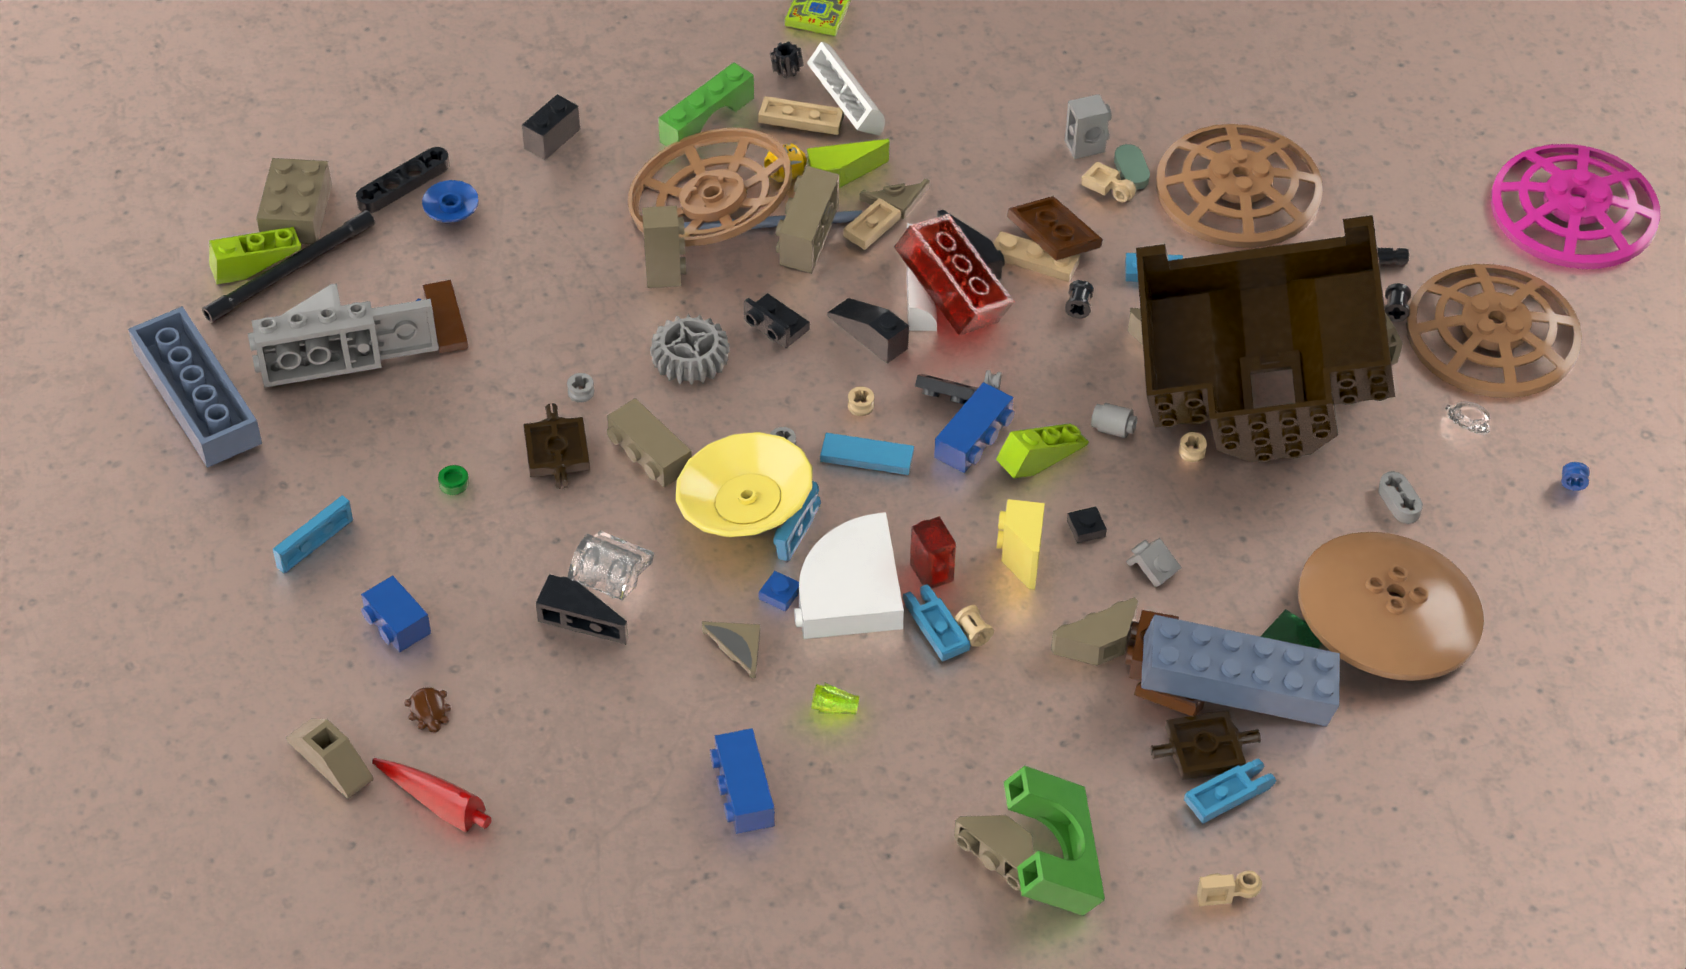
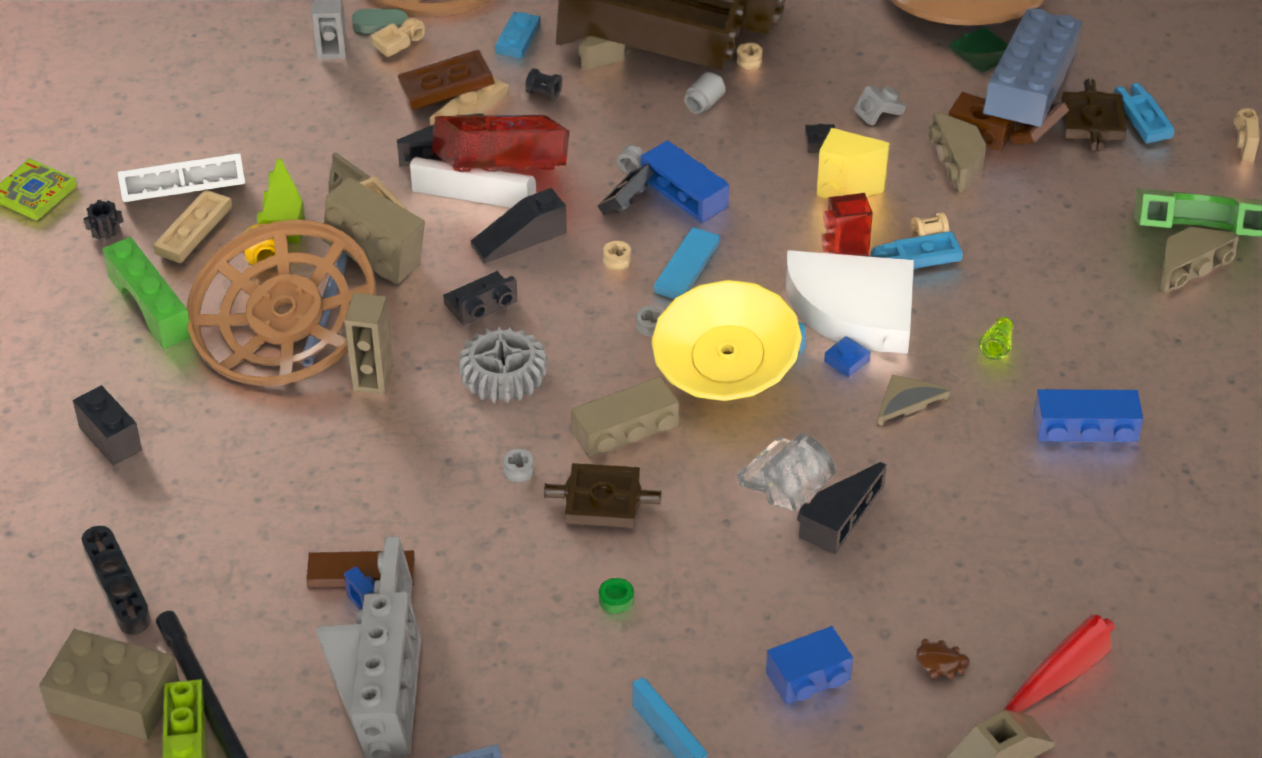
camera: 75 degrees left, 5 degrees down
blue dish [422,180,479,223] -> none
lime slope [996,423,1089,479] -> none

